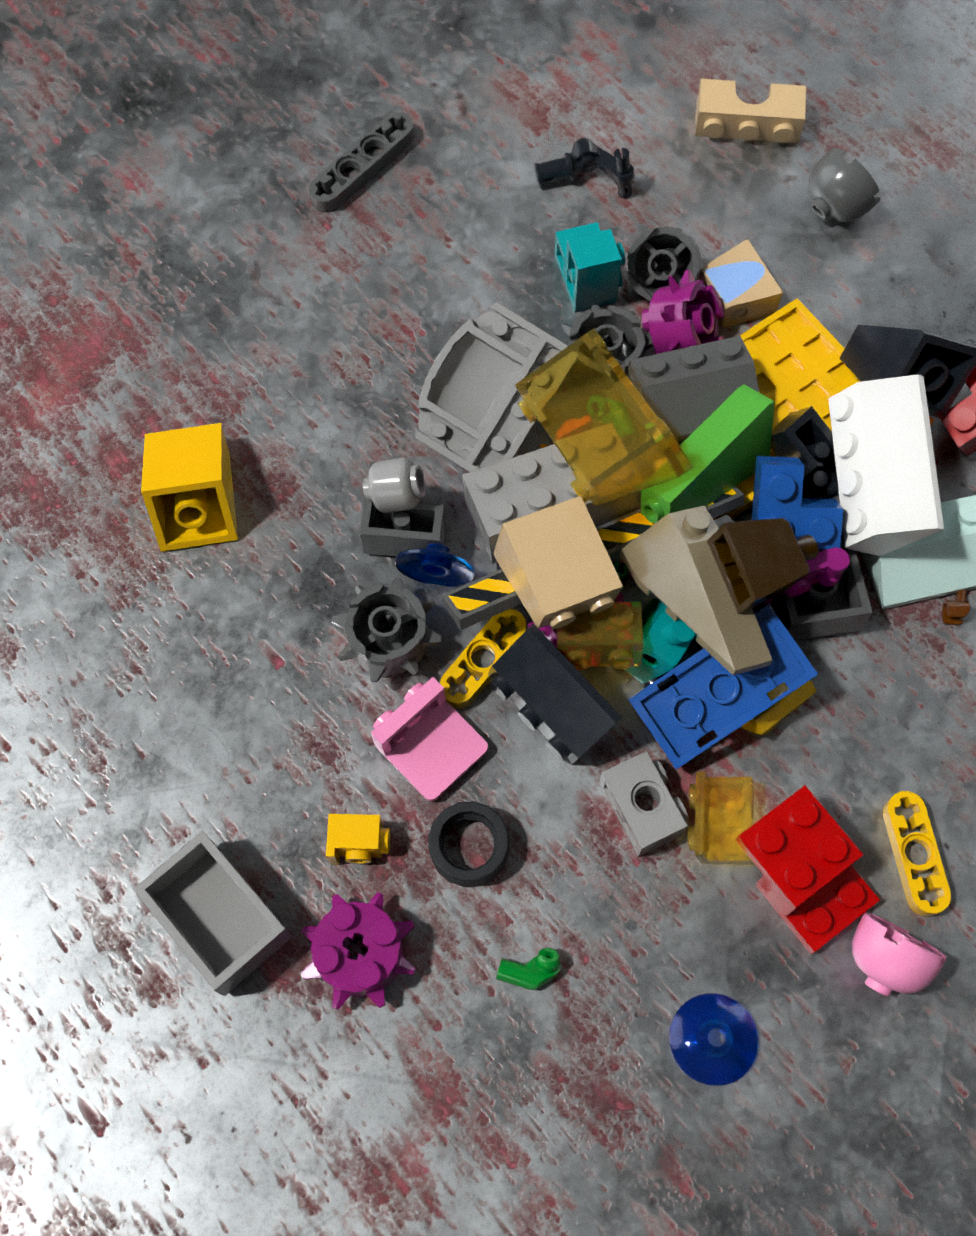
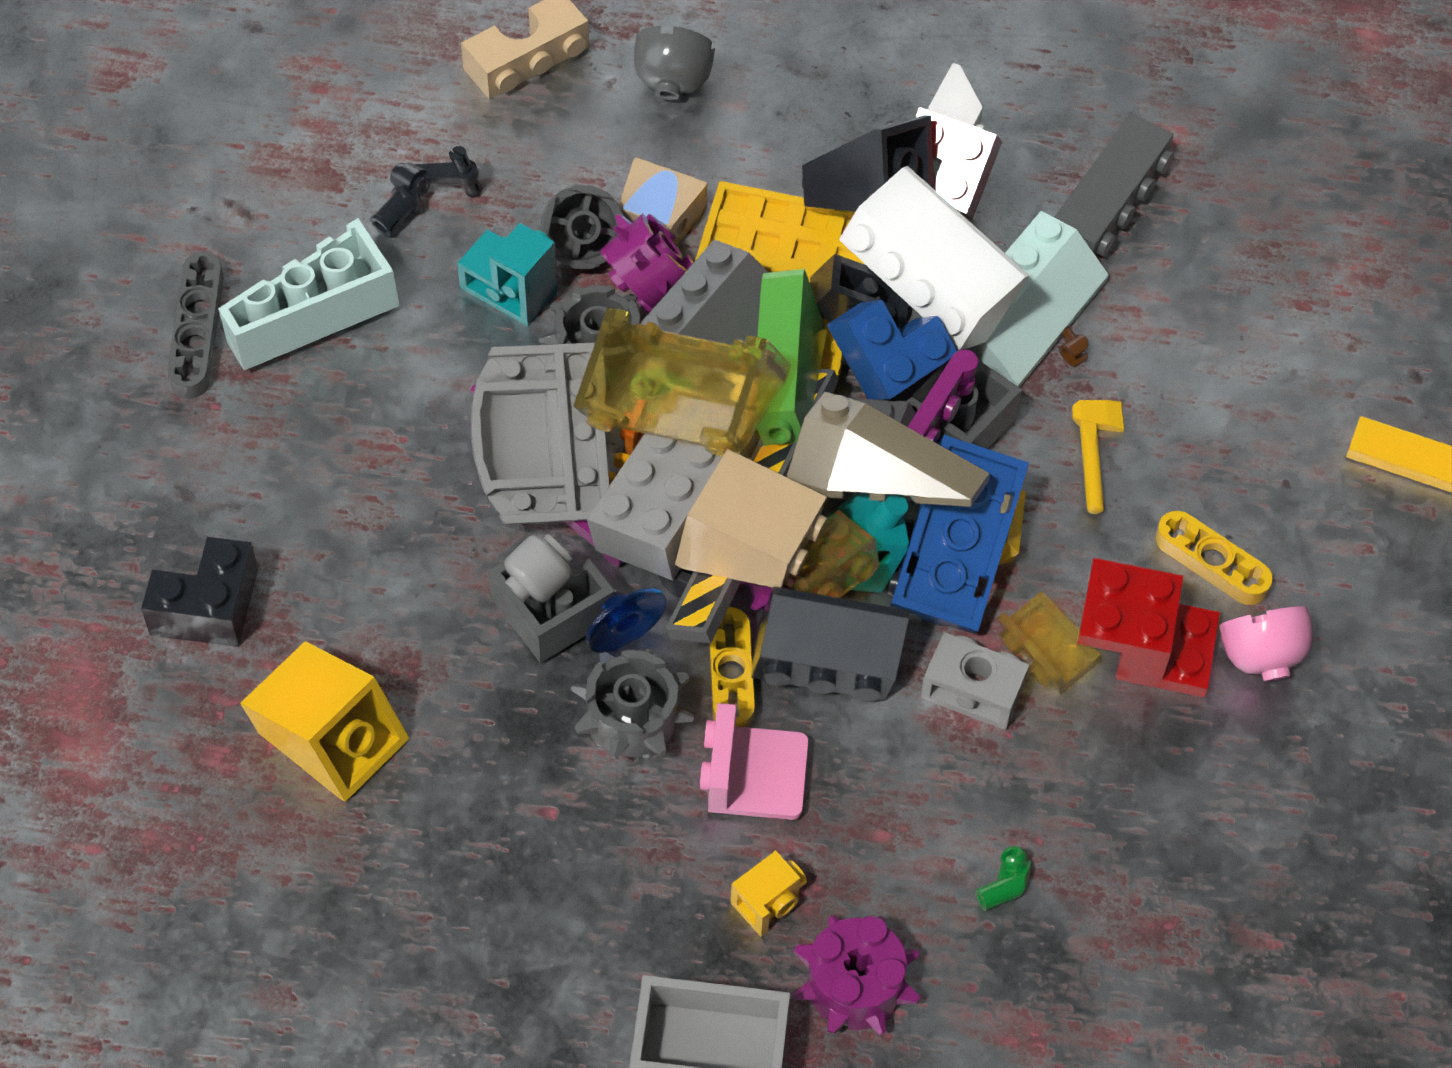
camera: 45 degrees left, 10 degrees down
black tyre [428,801,509,887] -> none
clear blue dish [669,993,758,1086] -> none
dark brown torso [707,518,818,614] -> none
none -> black brick [141,536,258,647]
none -> light aqua wedge [218,218,400,370]
none -> yellow piece [1071,400,1124,515]

